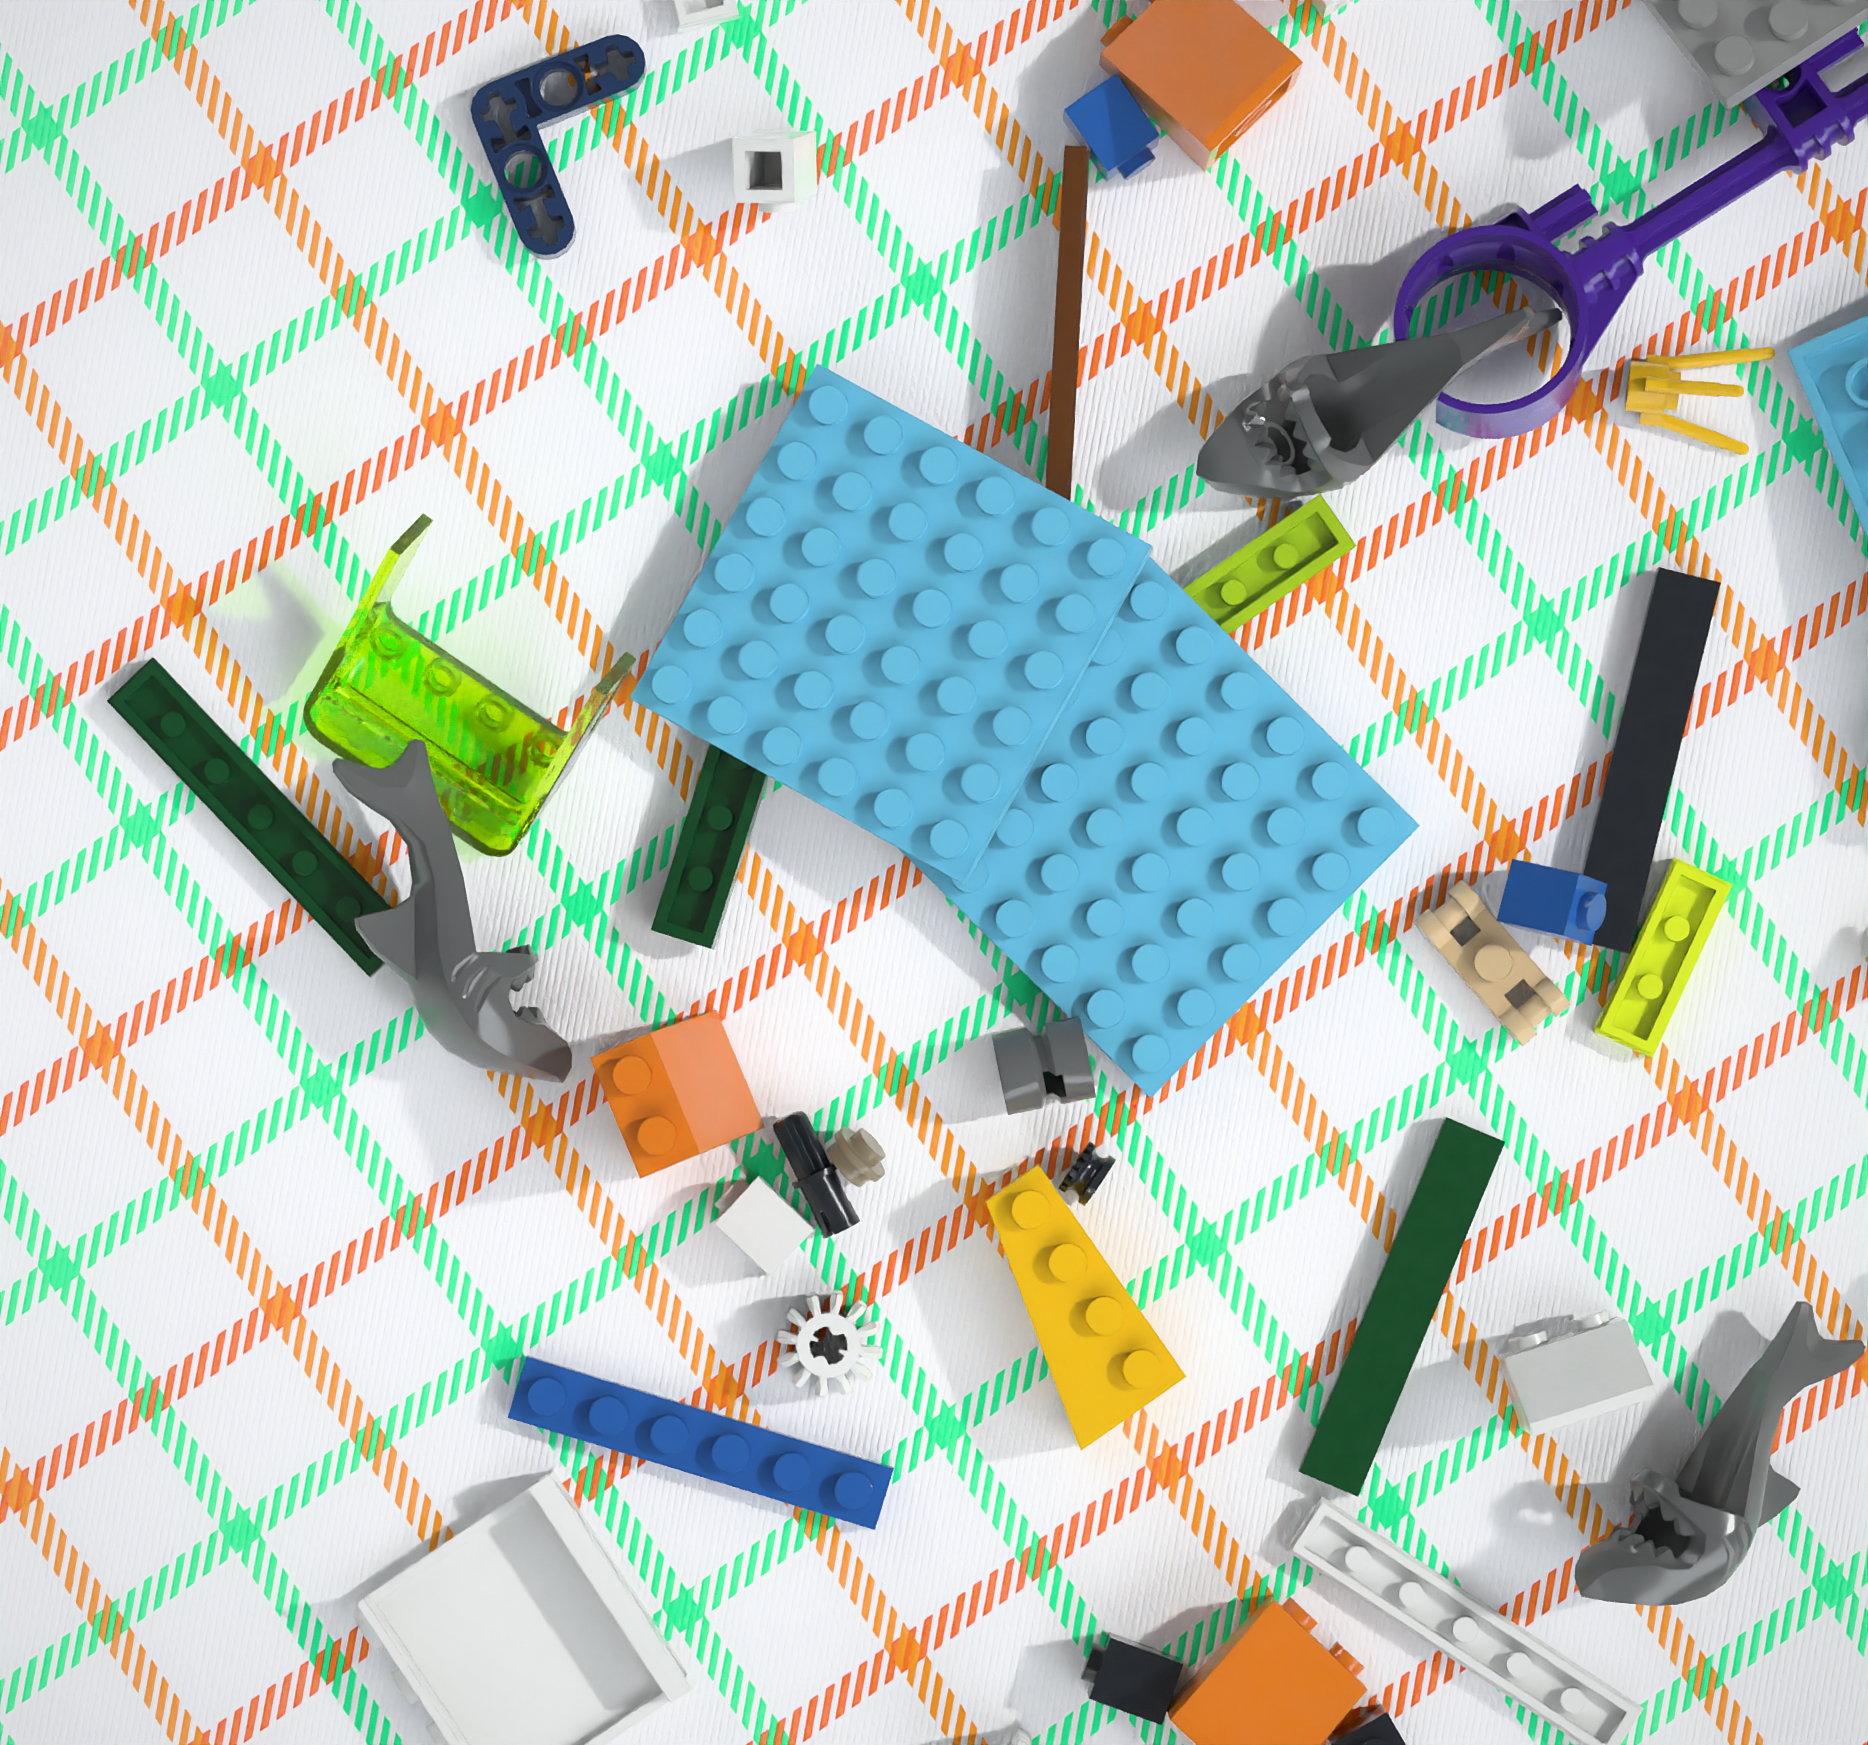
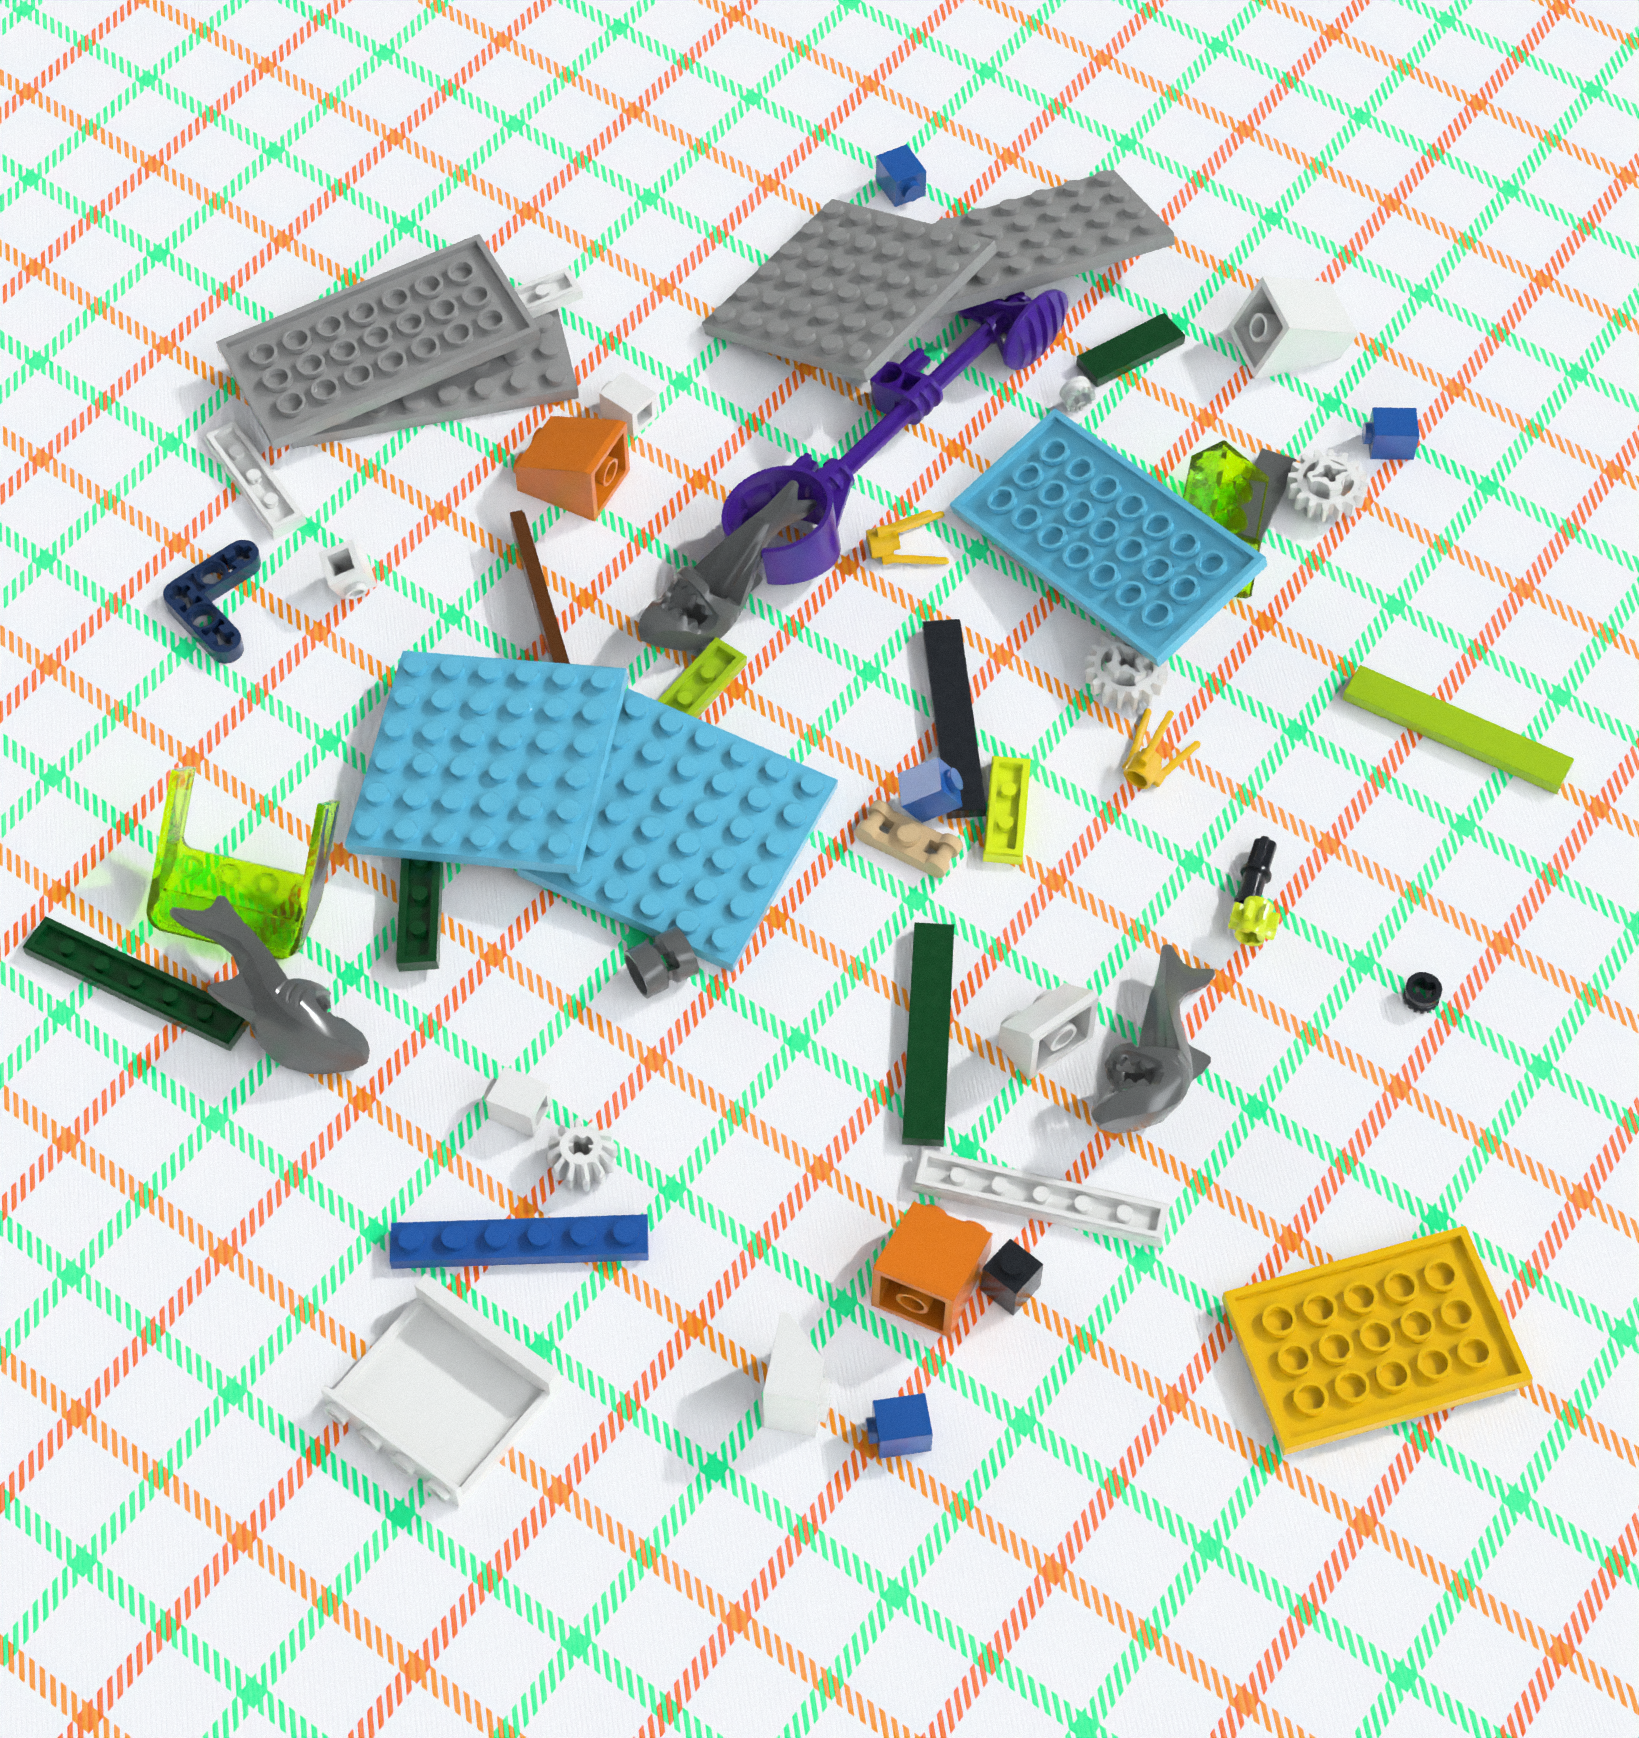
camera: 20 degrees left, 30 degrees down
orange slope [590,1010,765,1179] -> none
black axle [773,1111,860,1239] -> none
dark tan plate [827,1127,886,1187] -> none
yellow wedge [985,1164,1187,1451] -> none
black bush [1058,1142,1116,1206] -> none
blue brick [1063,73,1160,182] -> none
black brick [1080,1632,1184,1725] -> none

